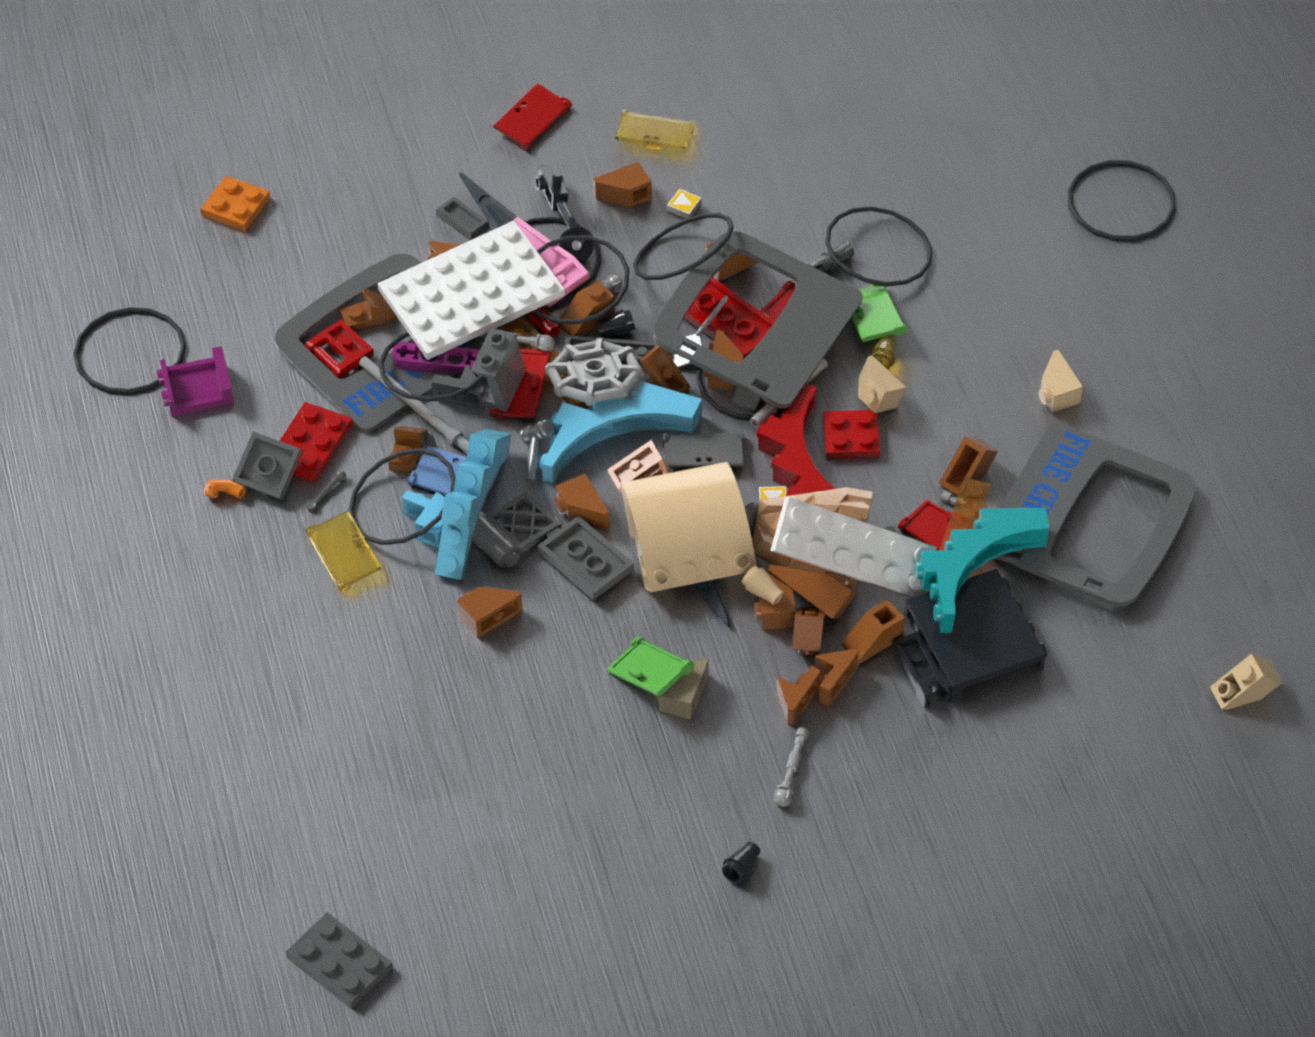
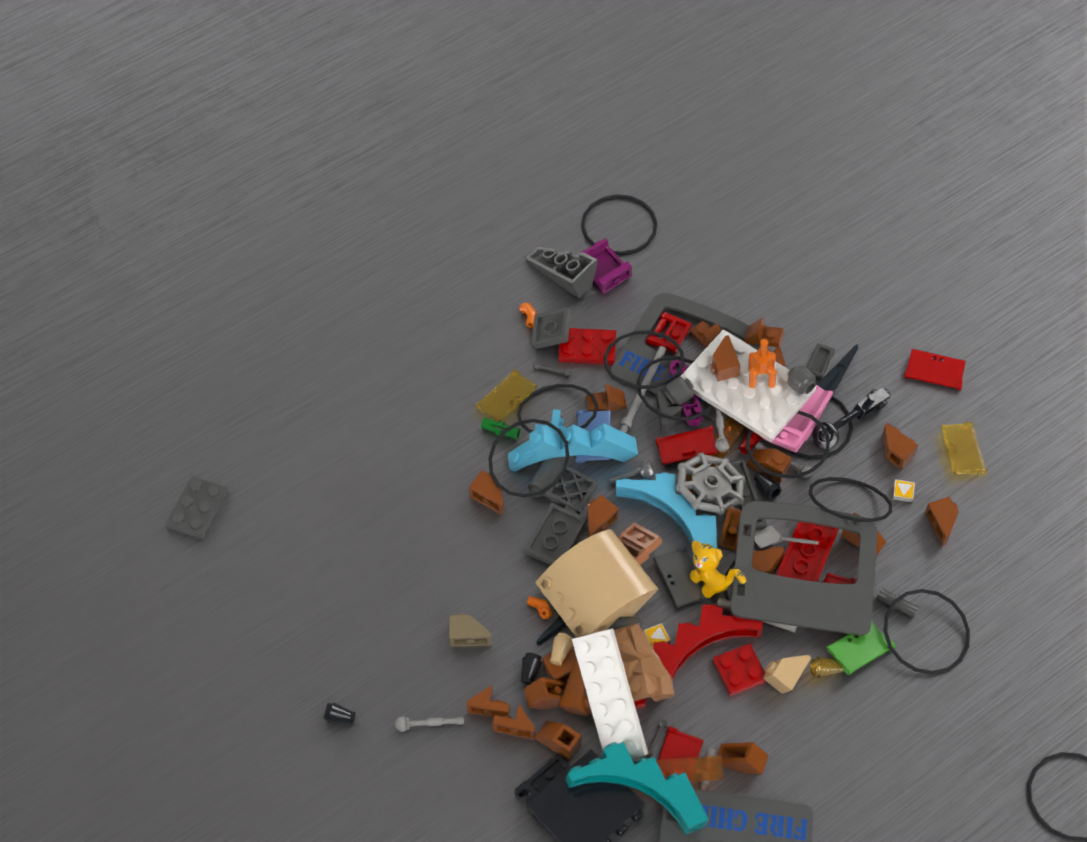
camera: 70 degrees right, 5 degrees up
orange plate [201,176,270,231] -> none
dark grey panel [471,328,527,412] -> none
bright green door [607,636,695,697] -> none
tan slope [1039,349,1083,413] -> none
none -> green pin [481,417,521,440]
none -> black piece [488,419,570,498]
none -> black cone [520,652,542,685]
none -> dark grey wedge [525,247,598,298]
none -> orange arm [527,596,552,619]
none -> black piece [604,330,684,389]
none -> dark grey head [665,377,694,405]
none -> yellow animal [690,540,746,598]
none -> dark orange slope [710,335,740,381]
none -> dark orange slope [743,318,785,348]
none -> orange plant [748,339,777,388]
none -> dark grey head [787,366,816,395]
none -> dark orange slope [925,496,959,546]

